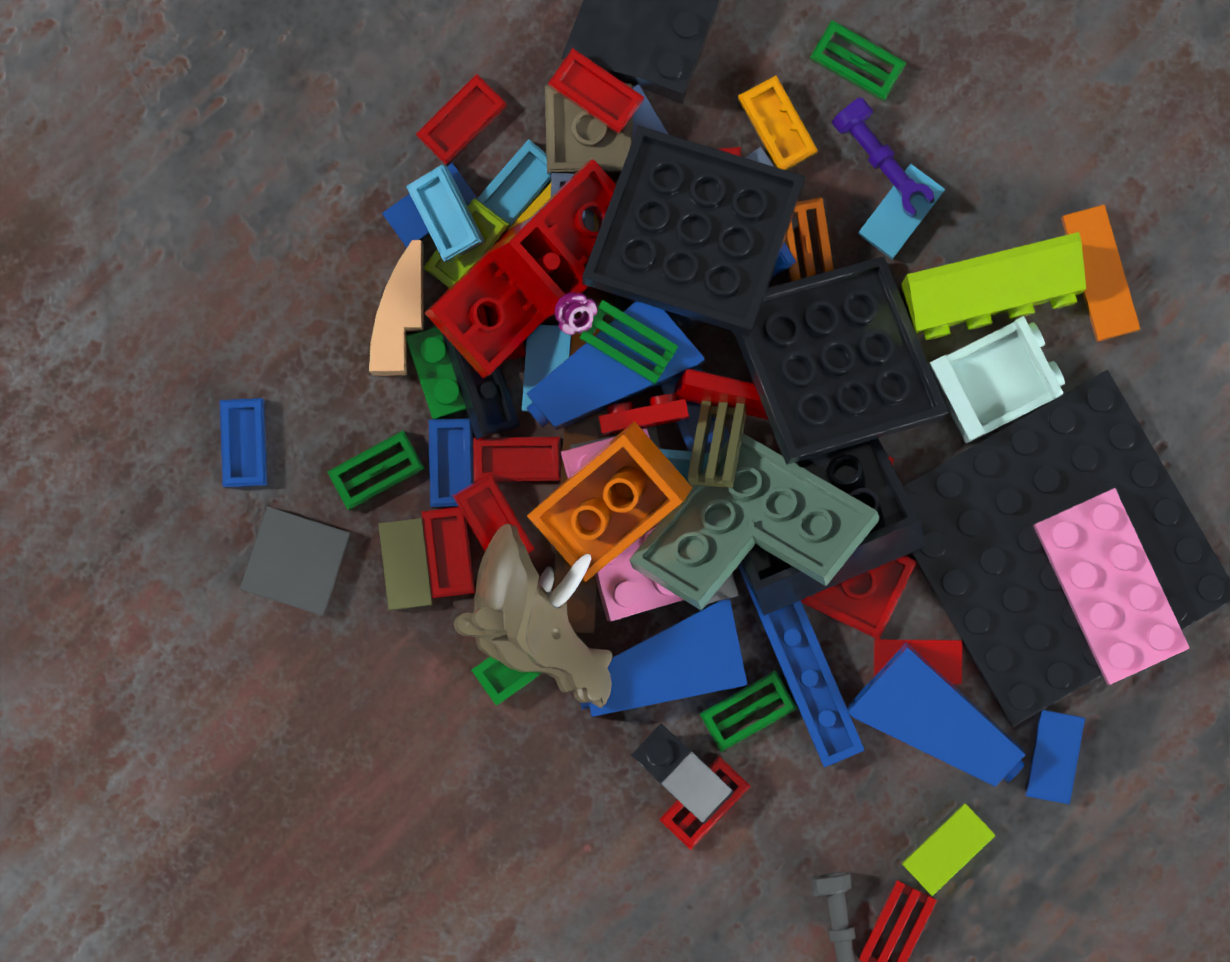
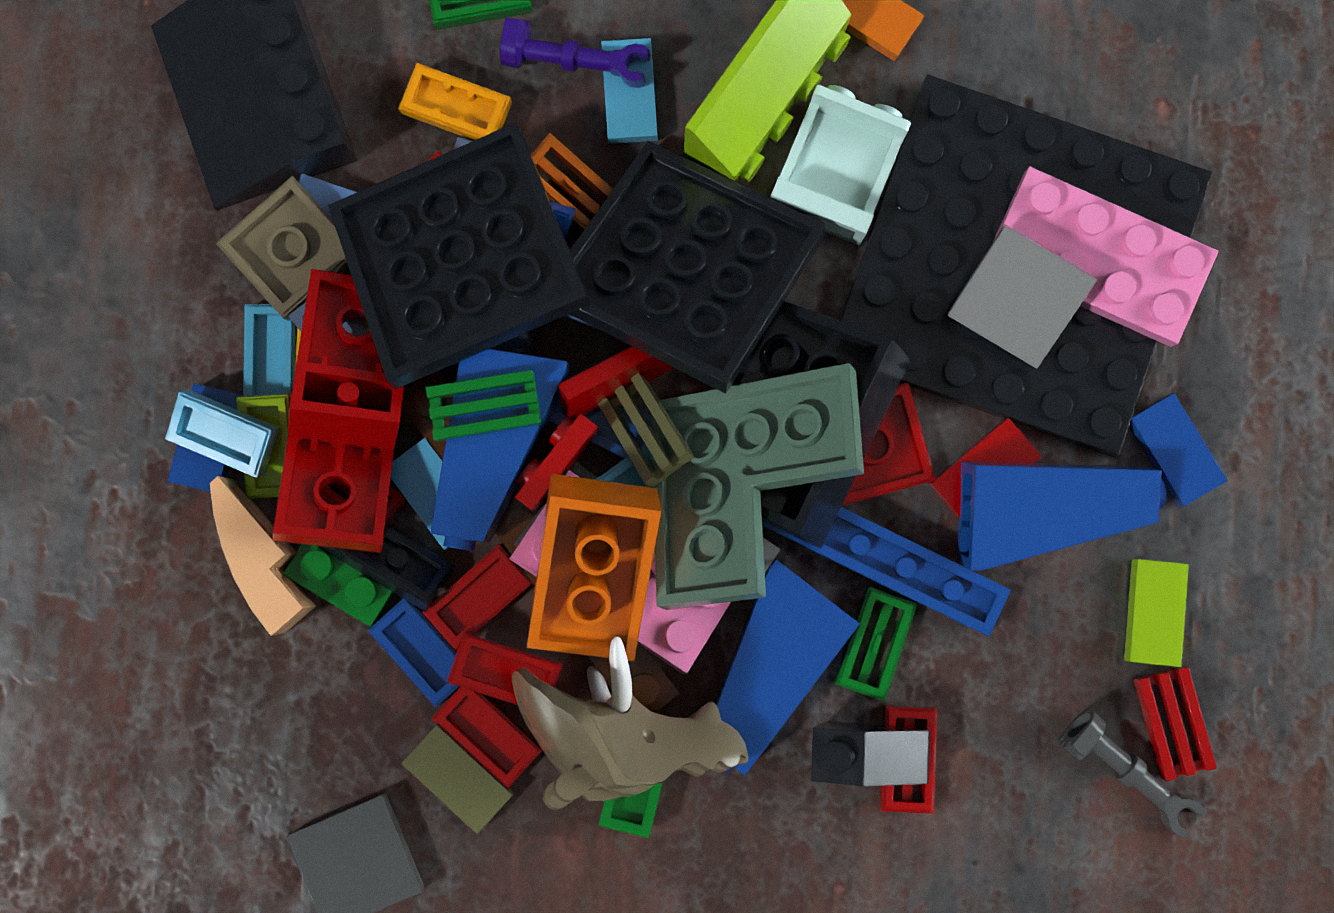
camera: 45 degrees left, 0 degrees up
blue tile [219,398,268,488] -> none
green tile [327,430,425,511] -> none
red tile [415,74,508,166] -> none
red tile [548,48,644,135] -> none
magenta plate [555,293,597,335] -> none
none -> light grey tile [948,224,1097,369]

